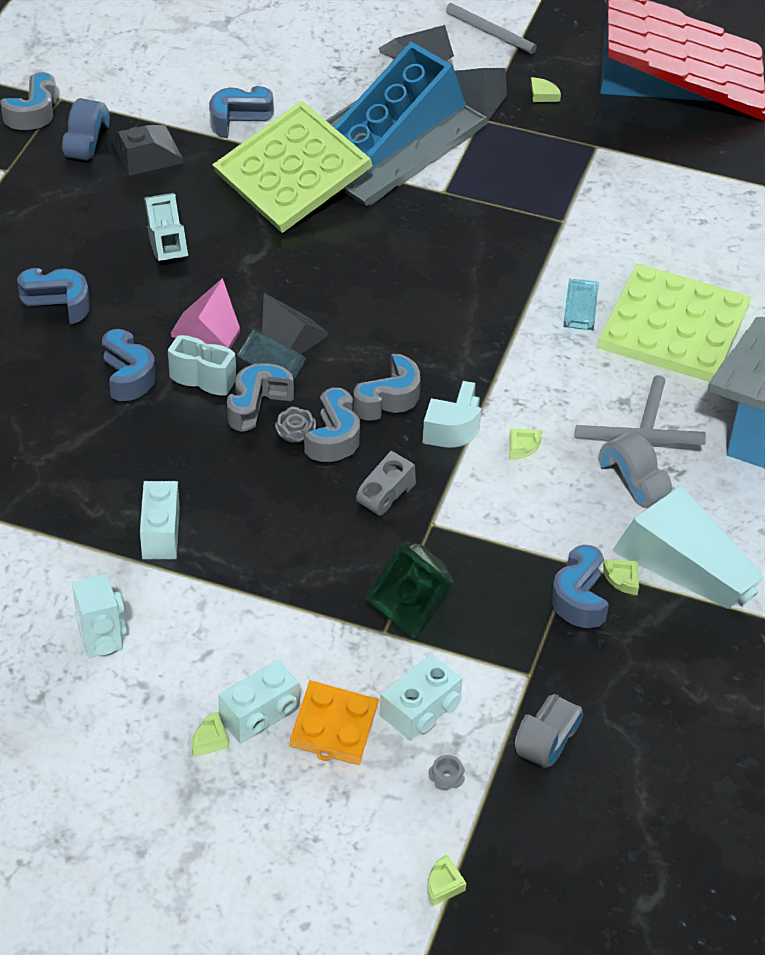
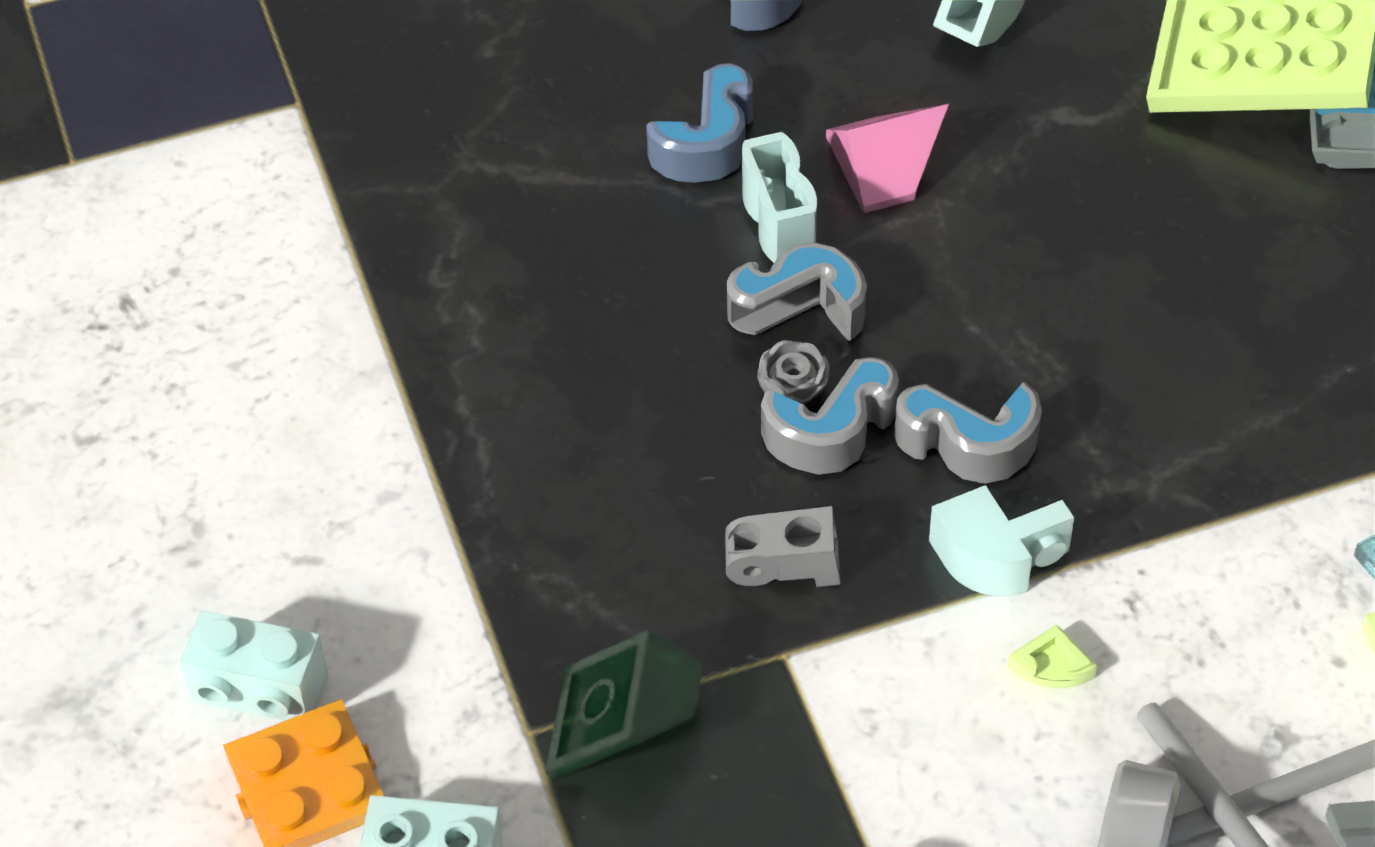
camera: 55 degrees right, 5 degrees up
light aqua brick [72,574,127,658] -> none
light aqua brick [140,481,180,559] -> none
yellowish green tile [191,712,229,757] -> none
clear light blue tile [237,329,306,380] -> none
dark grey slope [261,293,328,366] -> none

